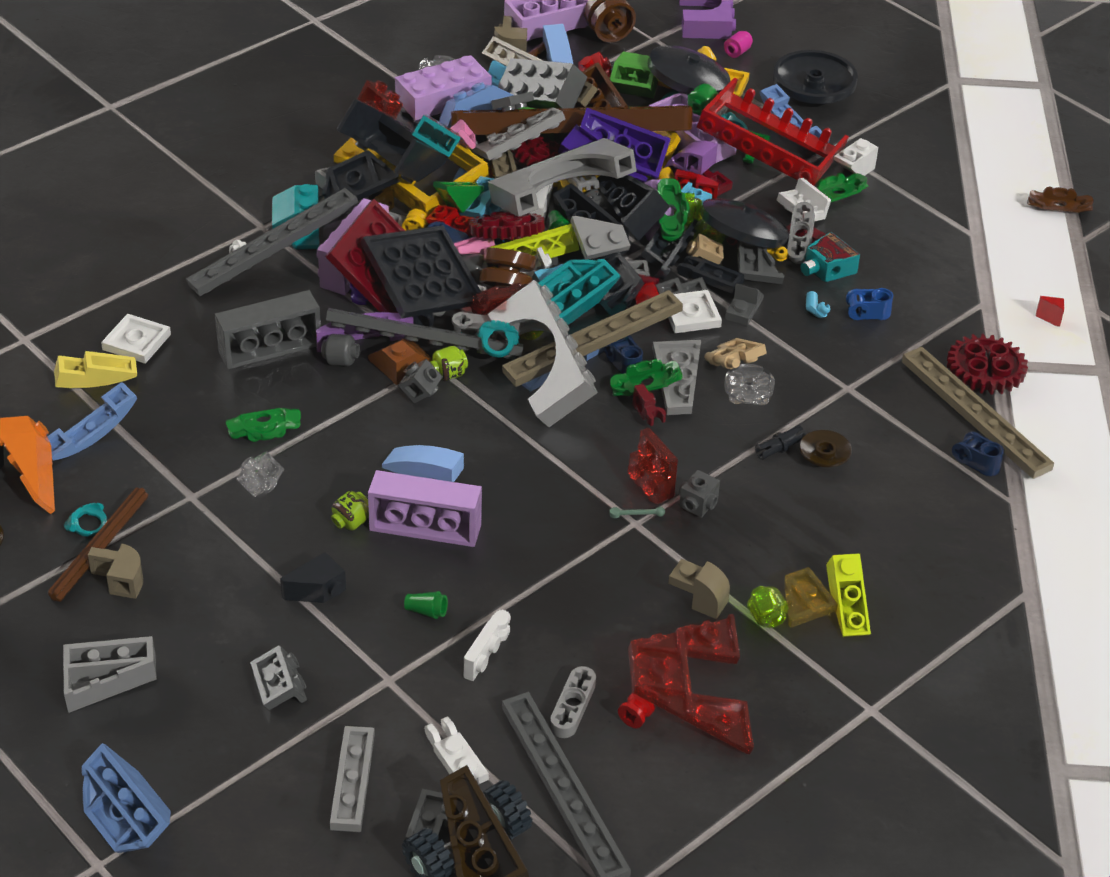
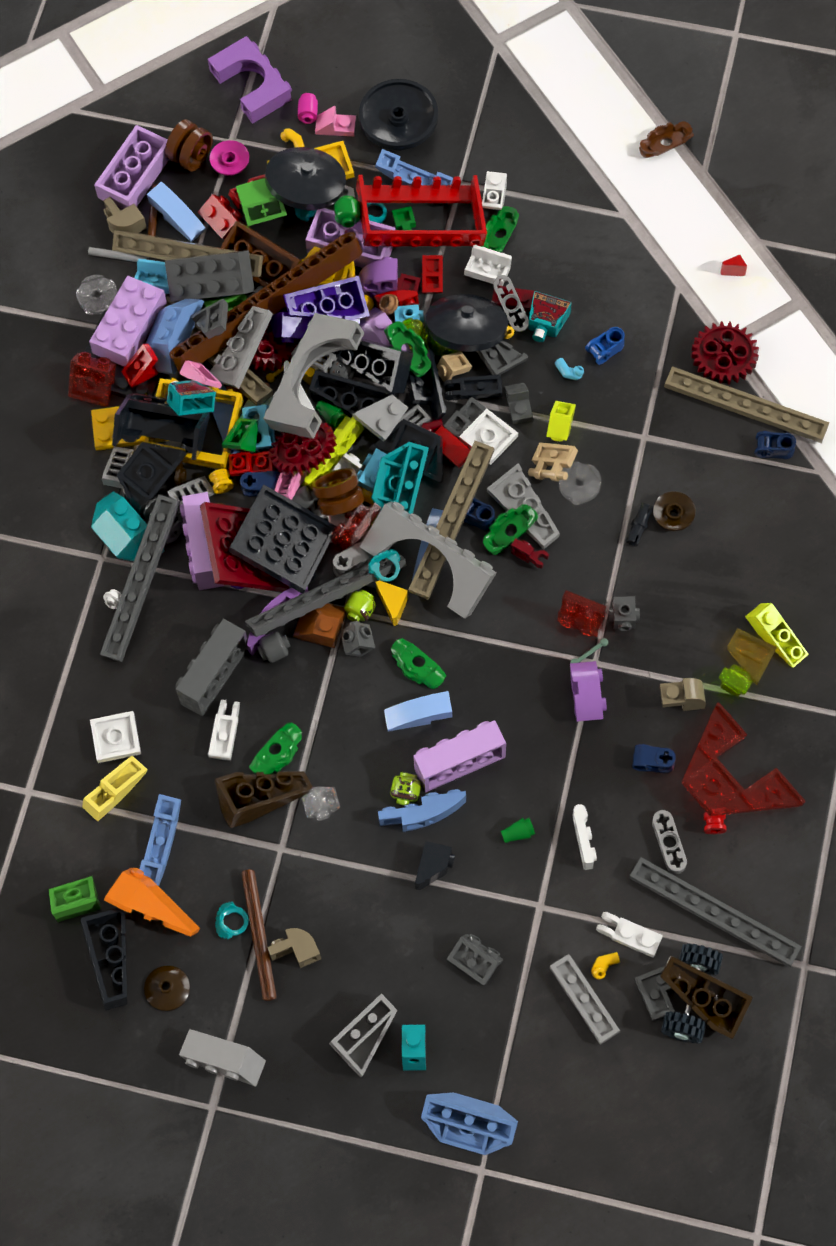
camera: 30 degrees left, 25 degrees up
none -> light grey bar [88,247,149,262]
none -> red slope [121,344,159,387]
none -> white hinge [208,700,240,761]
none -> dark pink dish [210,140,249,175]
none -> dark brown wedge [215,771,314,828]
none -> bright pink slope [315,106,356,137]
none -> yellow slope [376,580,408,626]
none -> medium blue slope [378,789,466,832]
none -> medium nougat plate [379,294,398,315]
none -> green piece [391,638,446,689]
none -> teal torso [402,1025,426,1071]
none -> red slope [422,255,443,293]
none -> neon yellow slope [546,401,576,442]
none -> medium lavender brick [570,661,607,722]
none -> yellow arm [591,952,620,979]
none -> dark blue piece [632,744,676,773]

